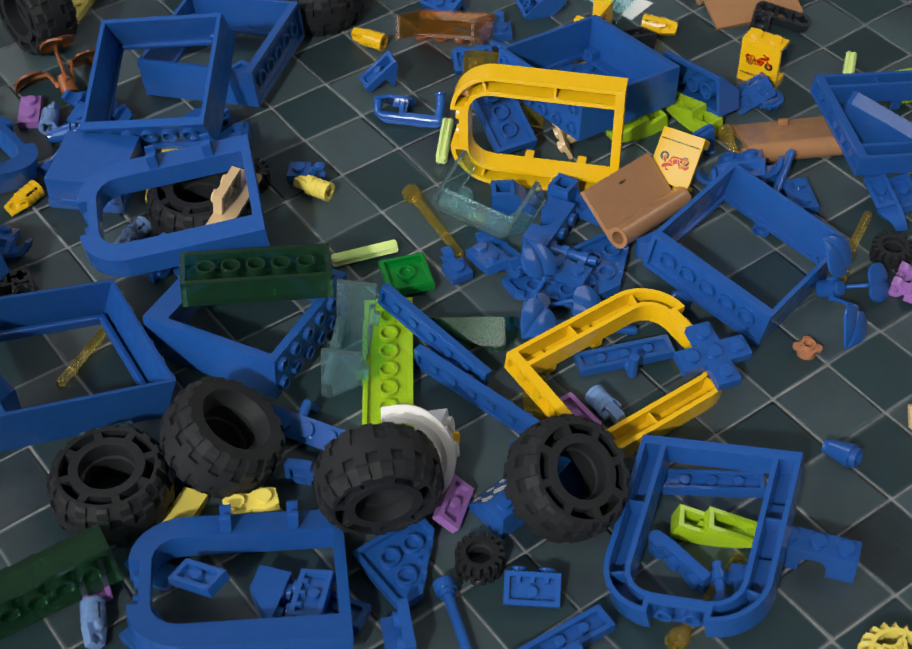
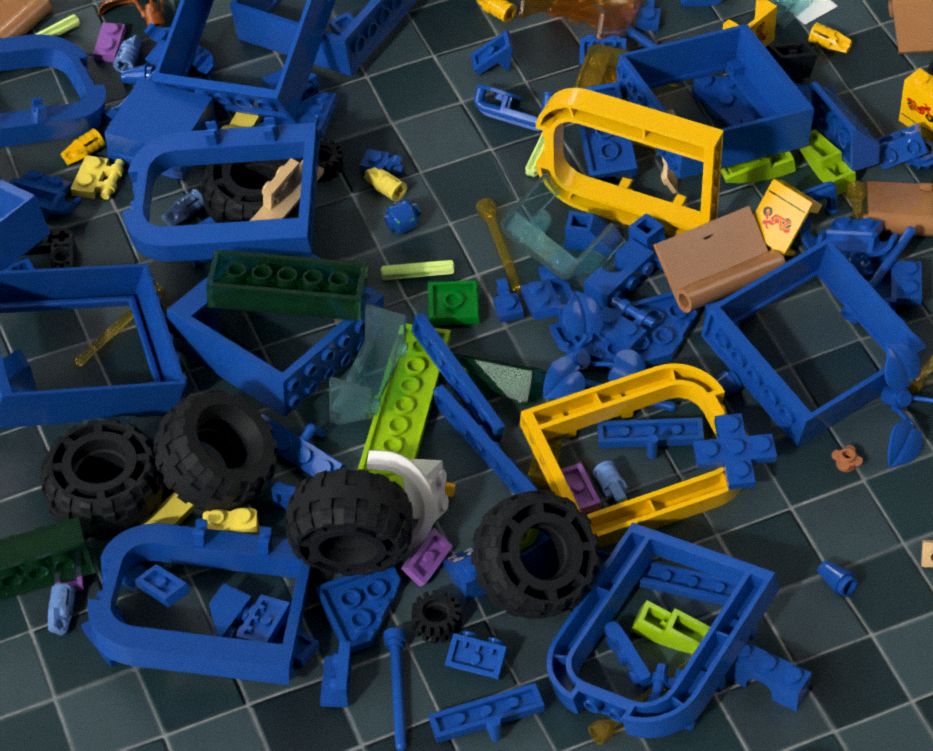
camera: 15 degrees right, 5 degrees up
none -> light yellow plate [70,155,125,200]
none -> blue head [383,199,421,235]

